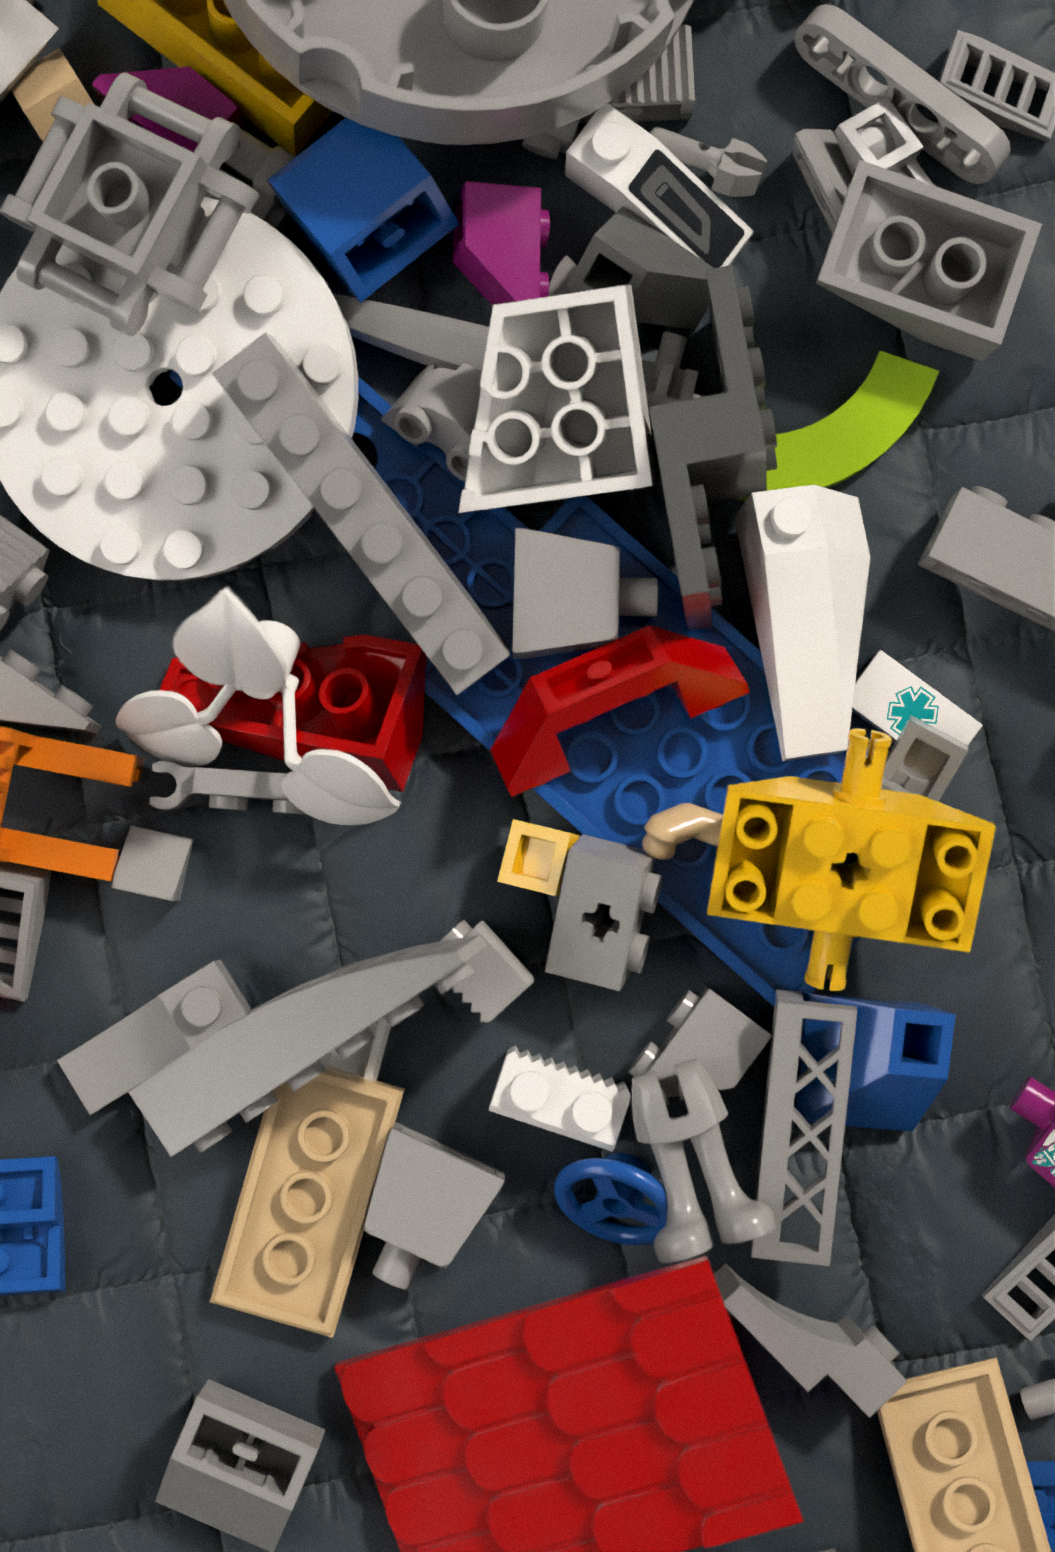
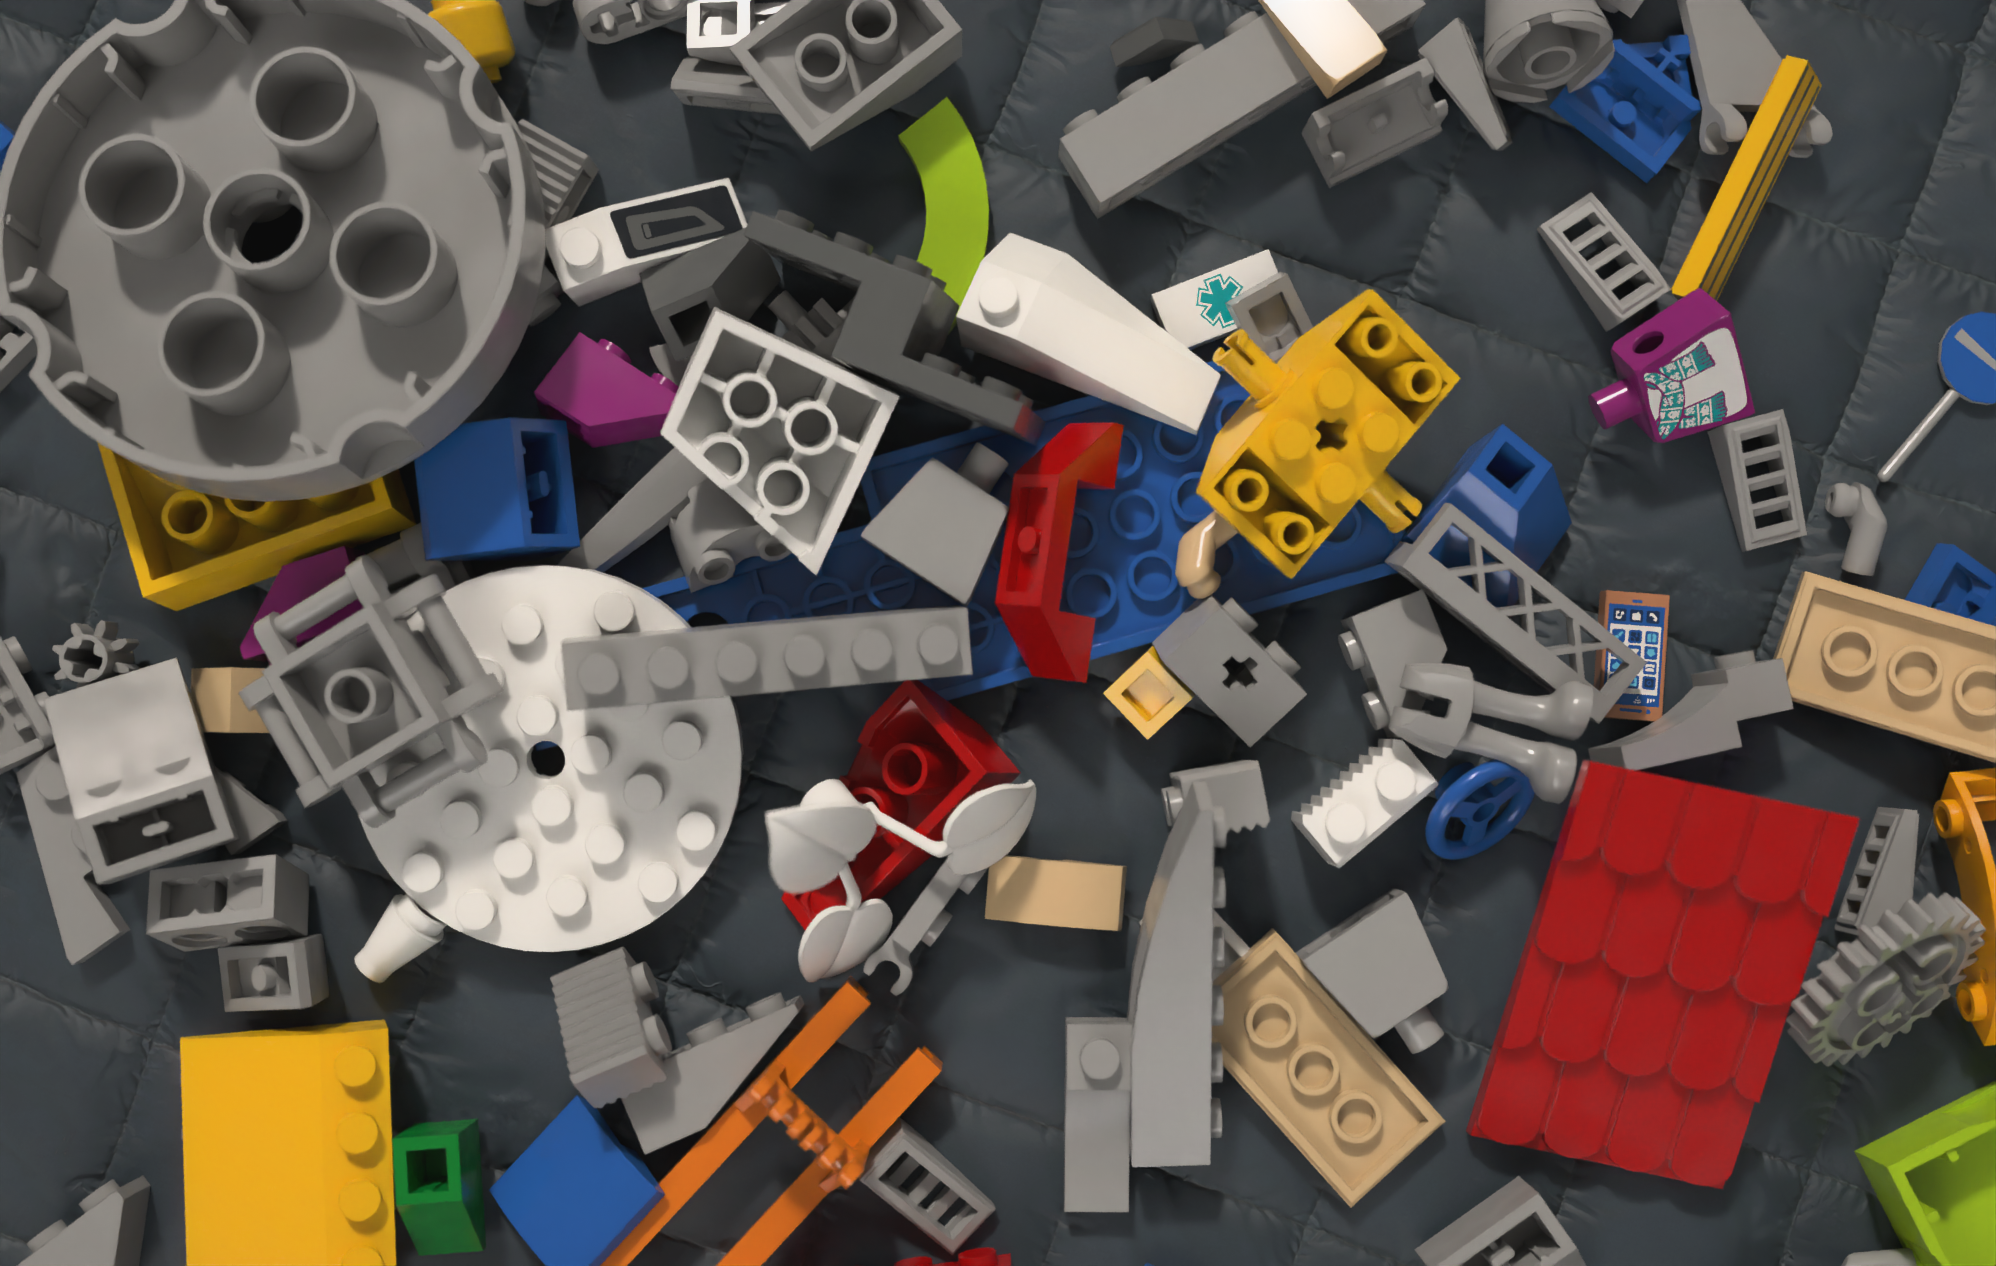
camera: 60 degrees left, 0 degrees up
light grey slope [111,826,194,901] -> none
light grey bar [650,127,767,197] -> none
none -> tan slope [985,855,1127,931]
none -> tile [1594,590,1670,722]

